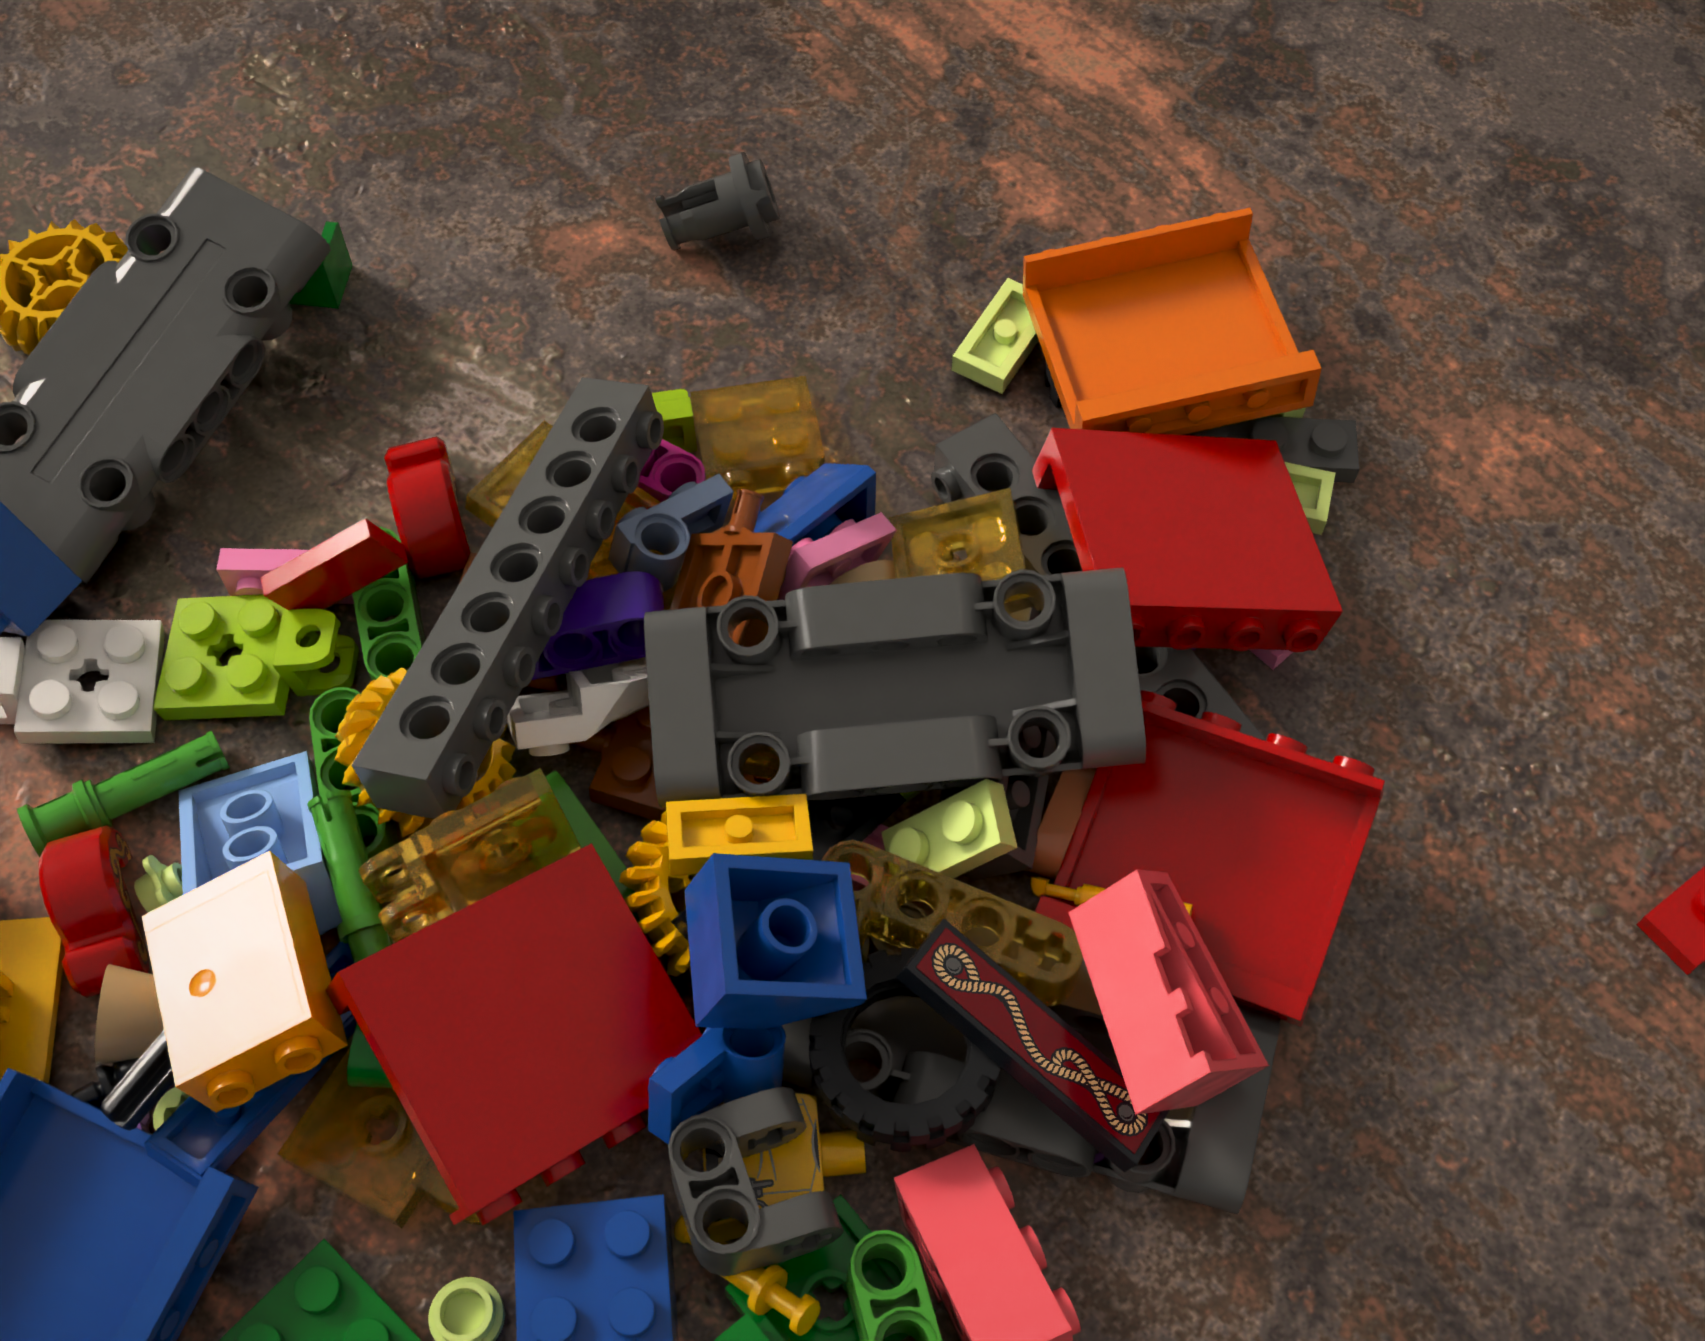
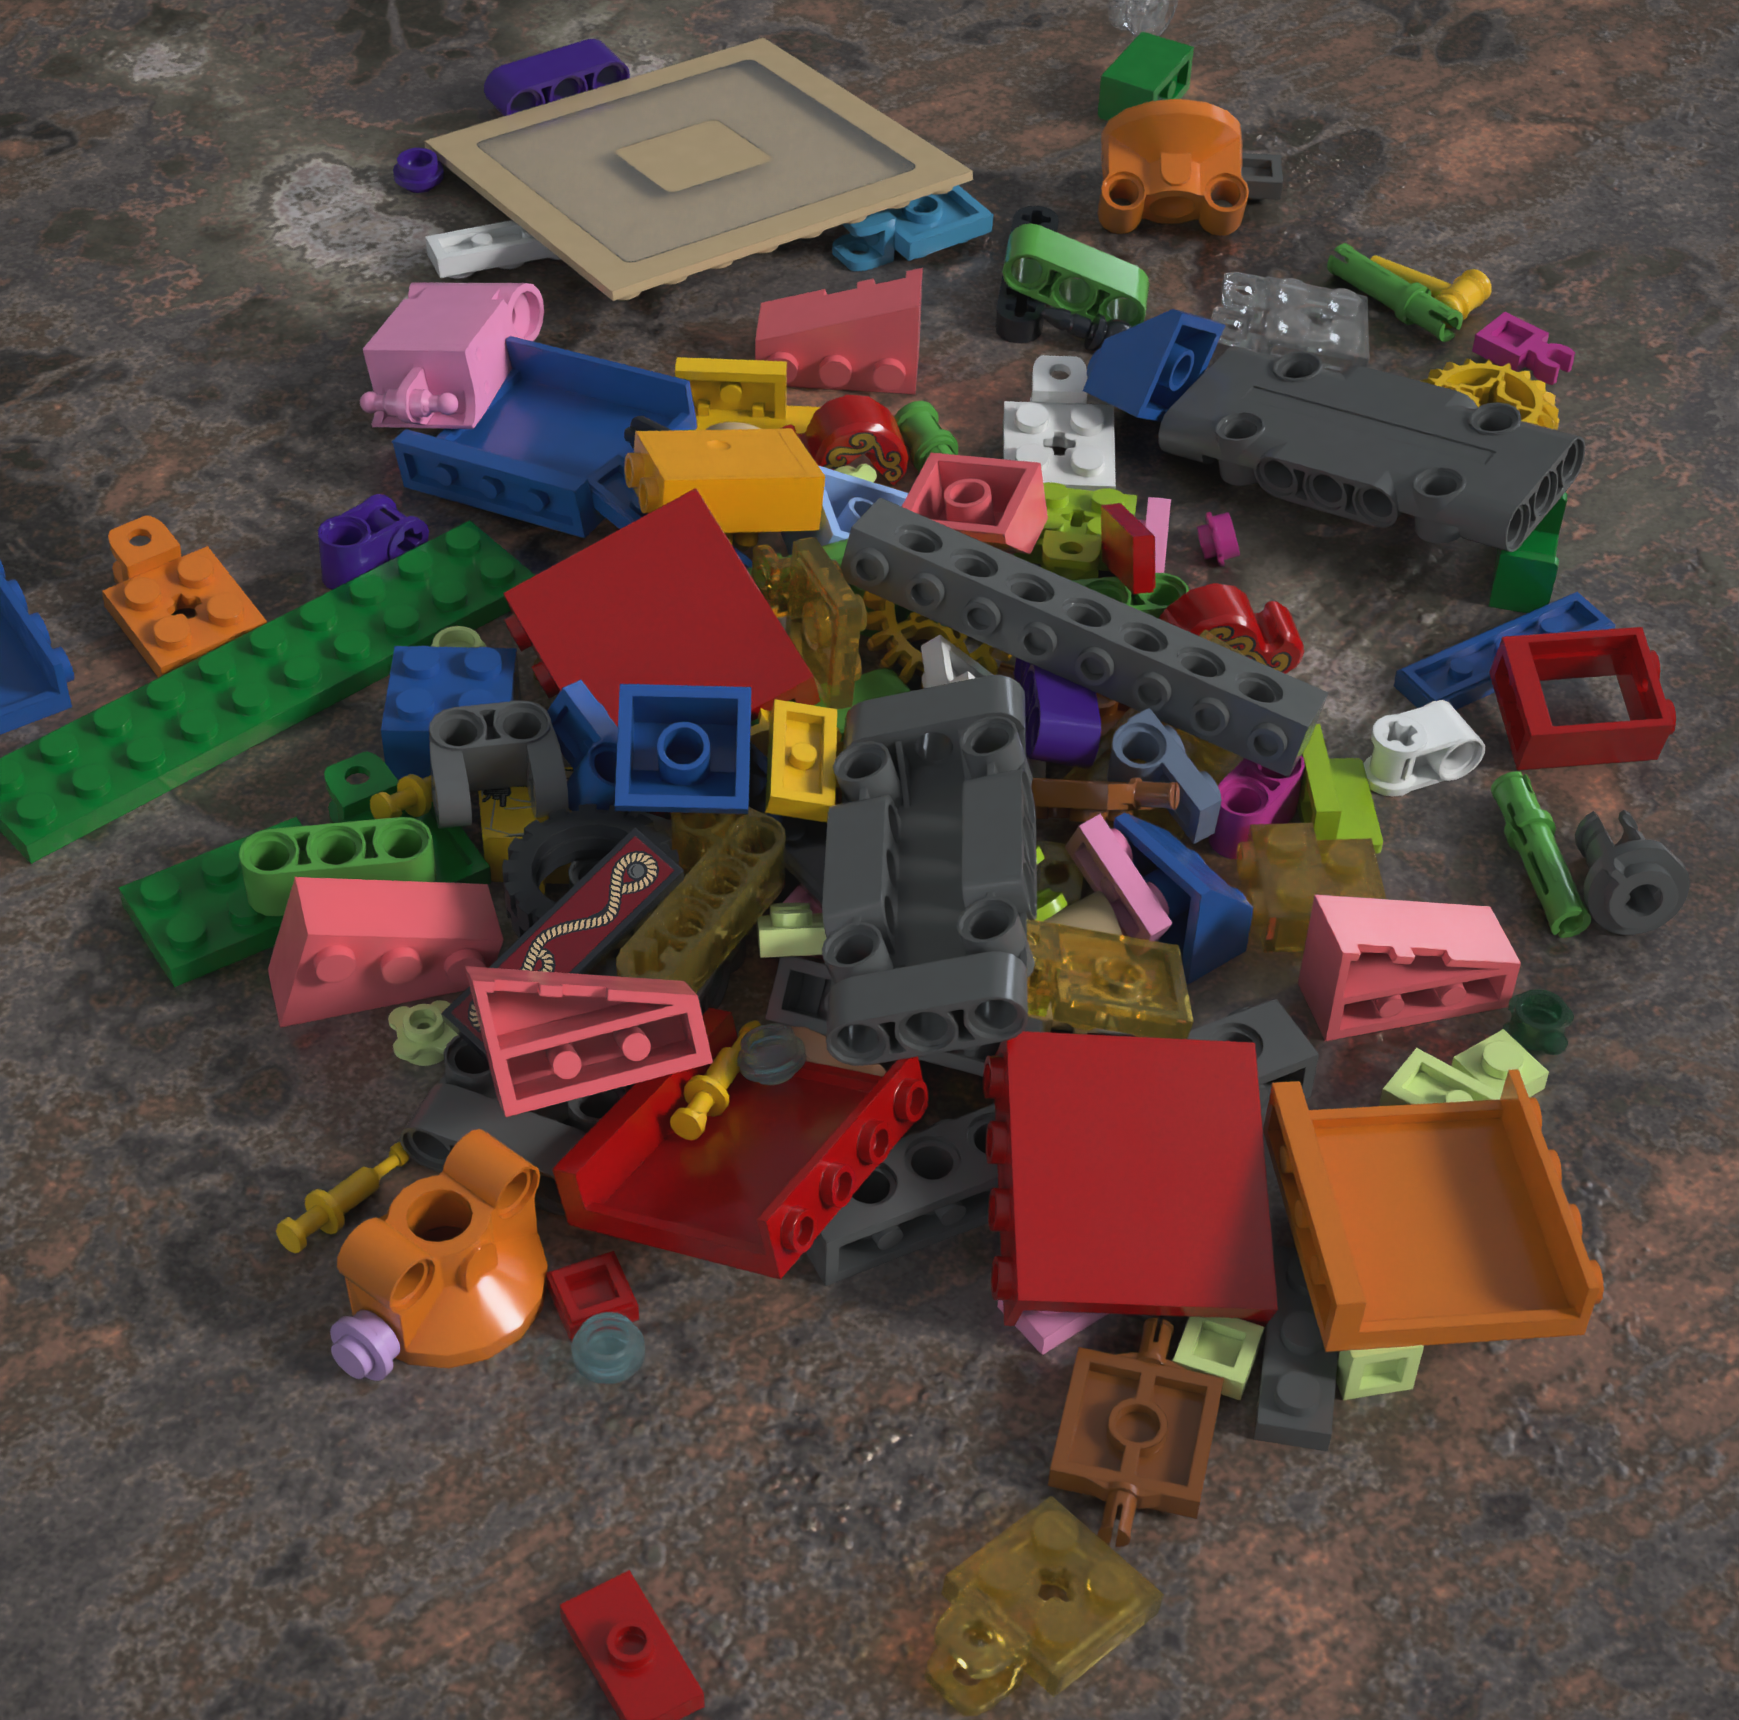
camera: 95 degrees right, 15 degrees down
none -> yellow piece [276,1141,409,1254]
none -> lavender plate [330,1310,400,1381]
none -> orange piece [337,1129,548,1369]
none -> yellowish green plate [388,1000,458,1066]
none -> red tile [546,1251,639,1342]
none -> clear light blue plate [571,1312,645,1384]
none -> clear light blue plate [737,1023,807,1085]
none -> coral slope [902,453,1048,554]
none -> clear yellow plate [925,1496,1164,1716]
none -> dark orange plate [1048,1317,1224,1547]
none -> dark pink plate [1196,512,1240,567]
none -> coral wedge [1298,895,1521,1041]
none -> white piece [1364,700,1485,797]
none -> blue tile [1394,592,1615,710]
none -> yellowish green plate [1451,1029,1549,1097]
none -> red window [1489,627,1676,770]
none -> bright green pin [1491,771,1591,938]
none -> clear green plate [1502,989,1574,1055]

